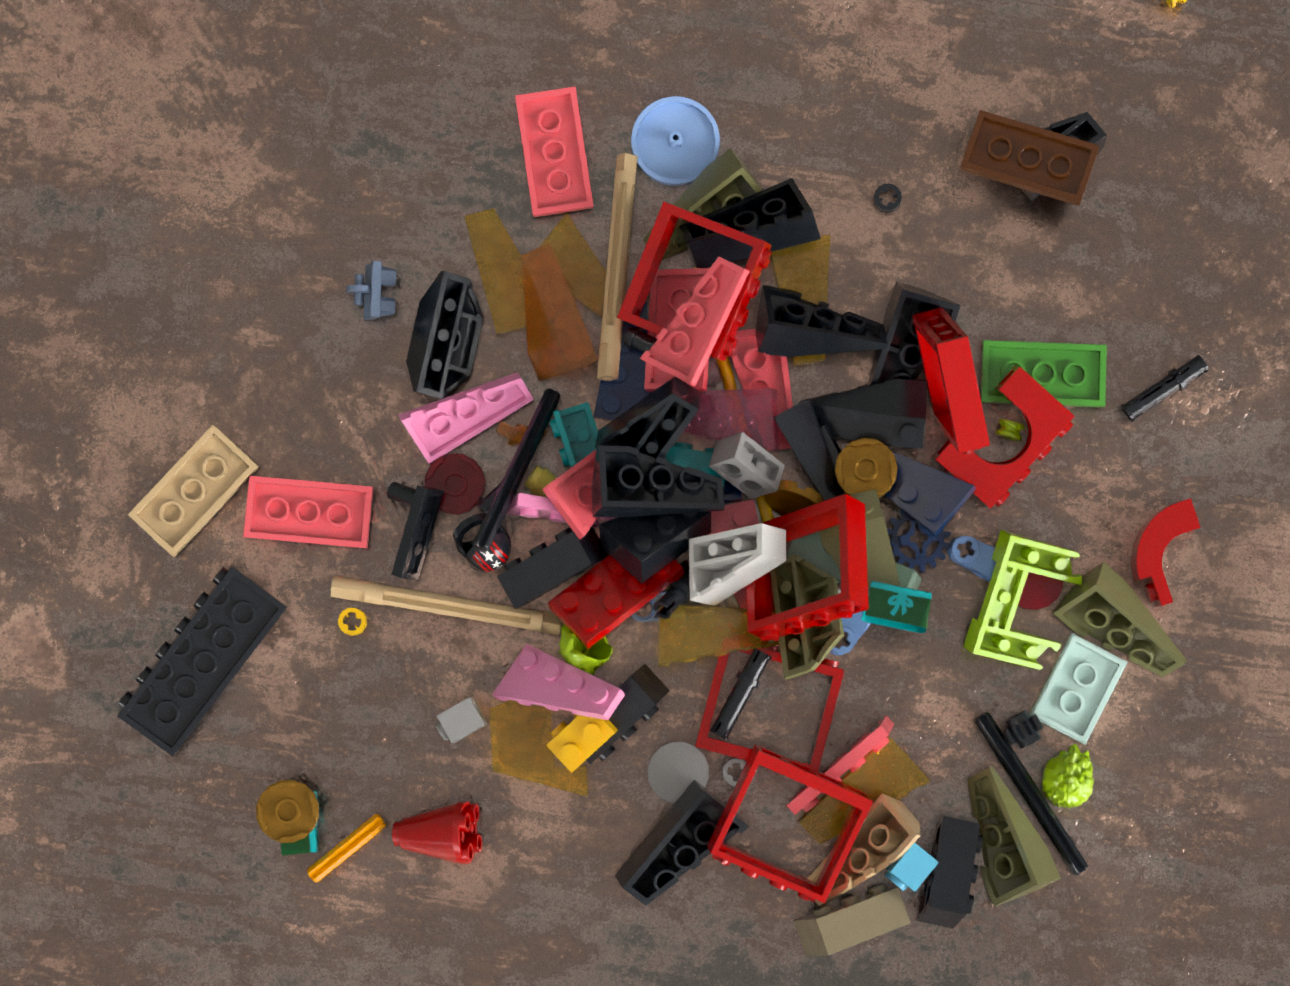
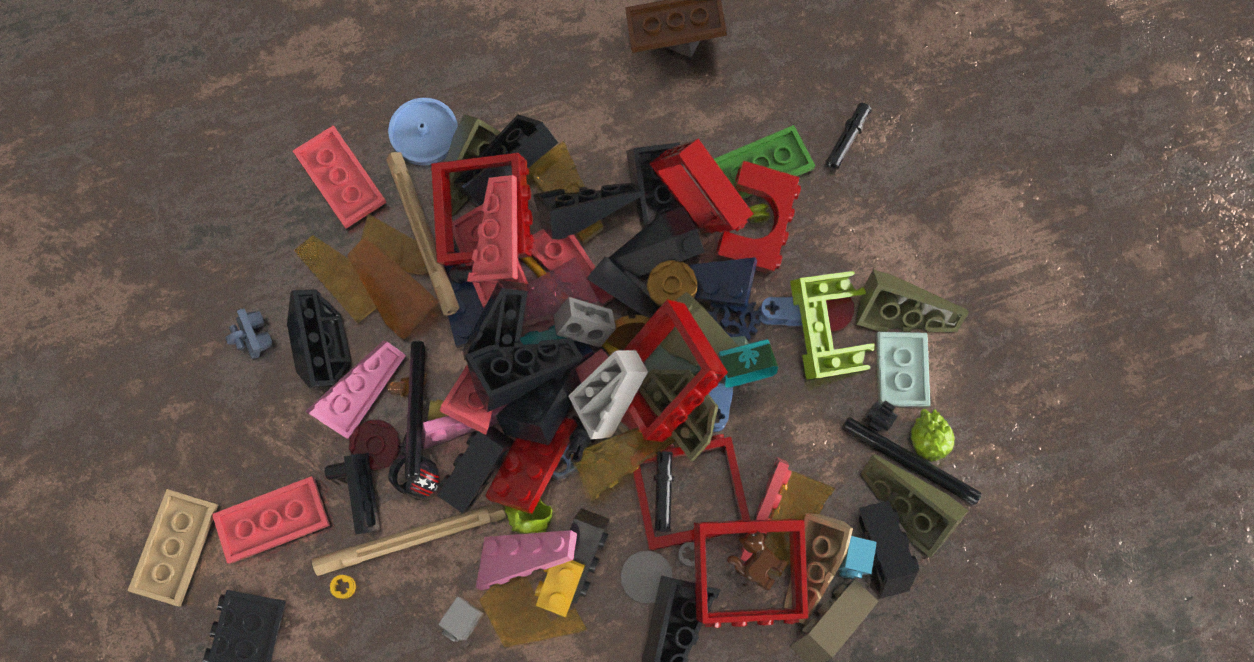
camera: 30 degrees left, 10 degrees down
teal bracket [549,402,598,467] -> none
black bush [874,183,902,213] -> none
red arch [1131,498,1201,607] -> none
none -> reddish brown animal [727,531,787,591]

